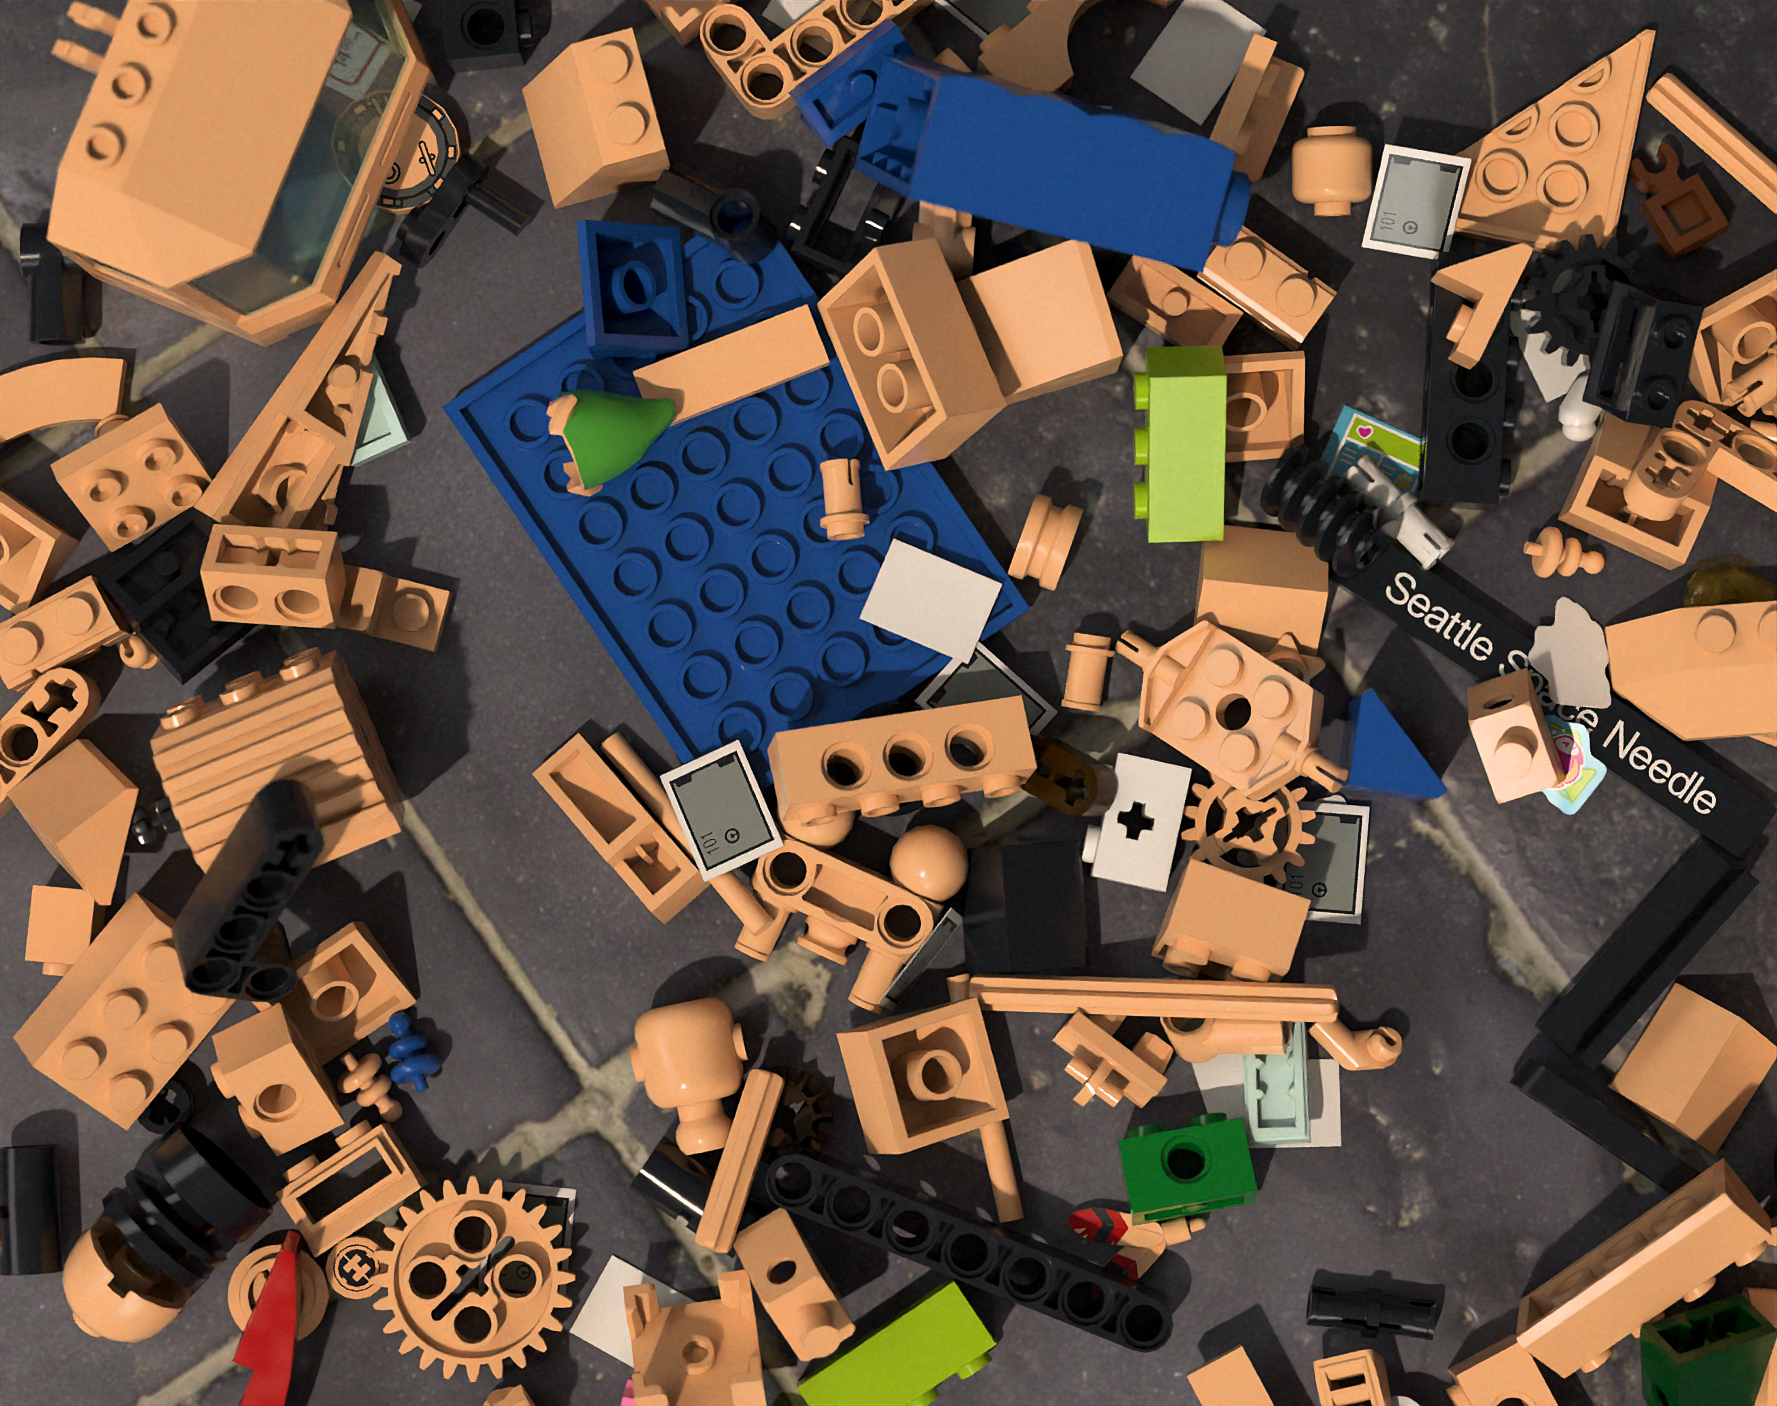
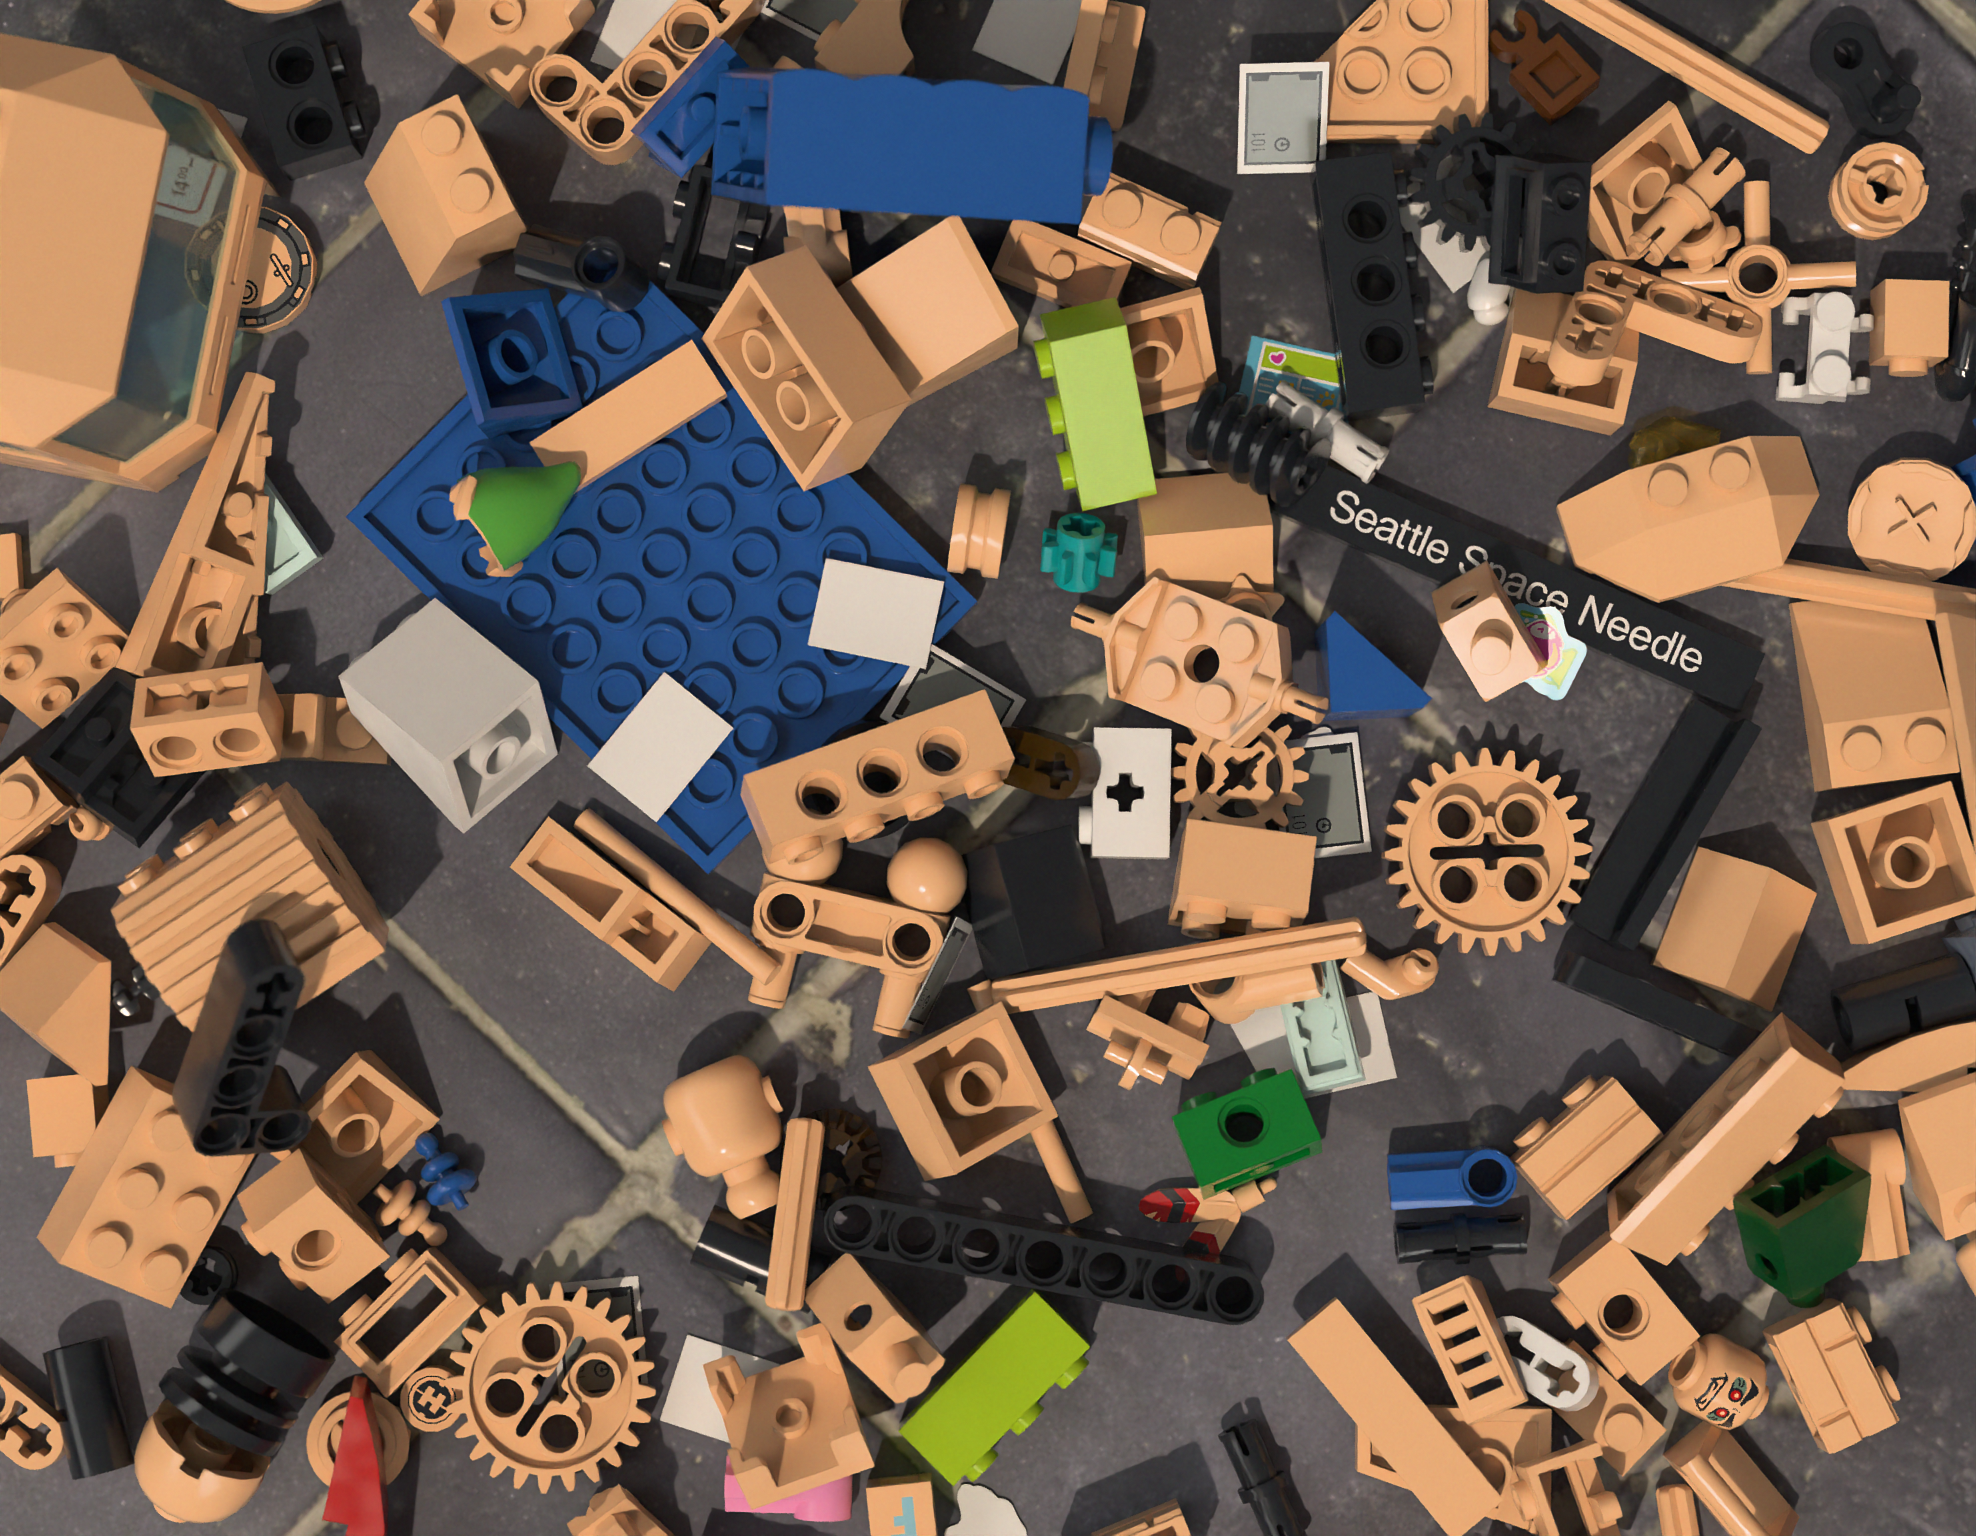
camera: 15 degrees left, 0 degrees up
black piece [396,152,530,268] -> none
sticker [660,740,784,882] -> none
light nougat bush [795,915,858,966] -> none
light nougat pin [820,459,870,540] -> none
light nougat pin [1061,632,1115,712] -> none
light nougat head [1292,126,1373,216] -> none
light nougat slope [1431,243,1534,370] -> none
light nougat hair [1523,527,1605,578] -> none
white sticker [1528,597,1611,709] -> none
none -> white slope [338,598,558,833]
none -> white sticker [587,672,733,822]
none -> teal gear [1040,513,1118,593]
none -> light nougat gear [1381,748,1592,956]
none -> blue piece [1387,1145,1517,1210]
none -> light nougat brick [1509,1075,1664,1220]

